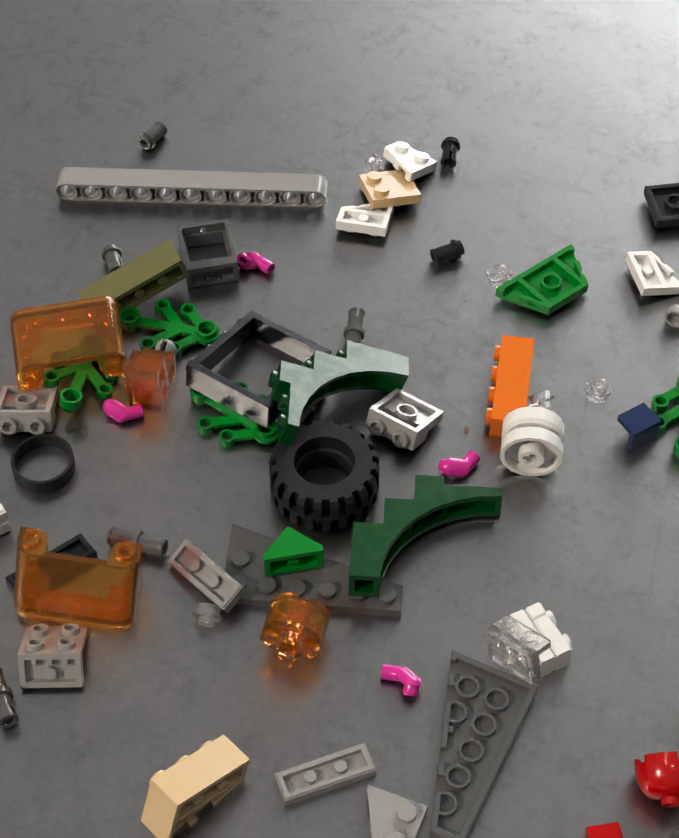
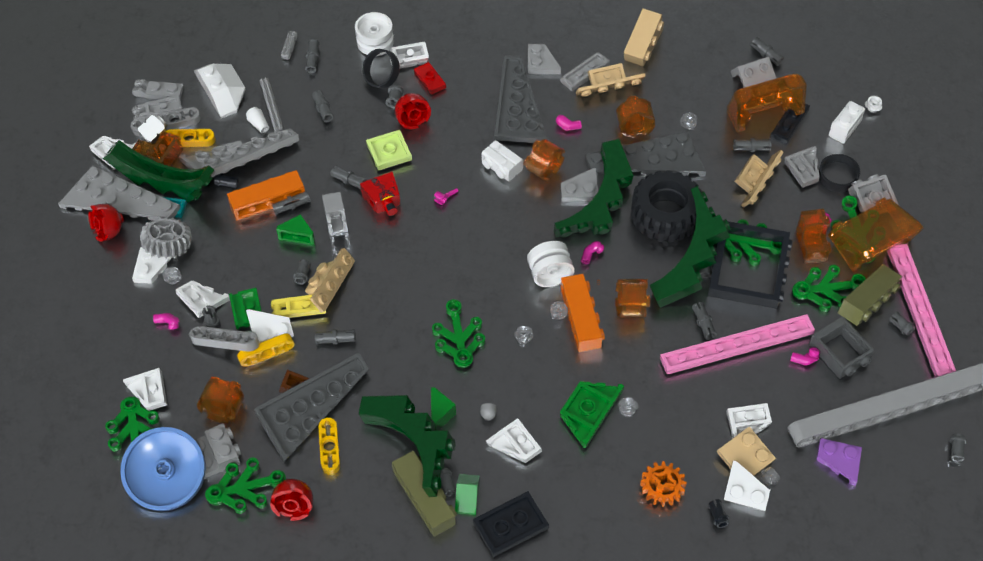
camera: 160 degrees right, 5 degrees up
light grey hinge [155,339,177,362] -> none
light grey tile [167,539,247,613] -> none
green slope [263,526,324,577] -> none
light grey plate [365,388,444,451] -> none
black pin [430,239,465,265] -> none
clear bracket [486,615,551,685] -> none
dark blue panel [617,403,661,451] -> none
none -> dark pink hand [434,188,459,205]
none -> clear orange brick [523,139,565,181]
none -> light grey wing [560,168,598,202]
none -> tan bracket [576,63,646,97]
none -> clear orange brick [615,279,650,318]
none -> orange gear [640,461,687,507]
none -> bright pink plate [660,314,815,375]
none -> tan bracket [734,150,783,208]
none -> light grey wing [784,146,819,188]
none -> medium lavender wing [817,438,862,486]
none -> bright pink plate [887,244,956,378]

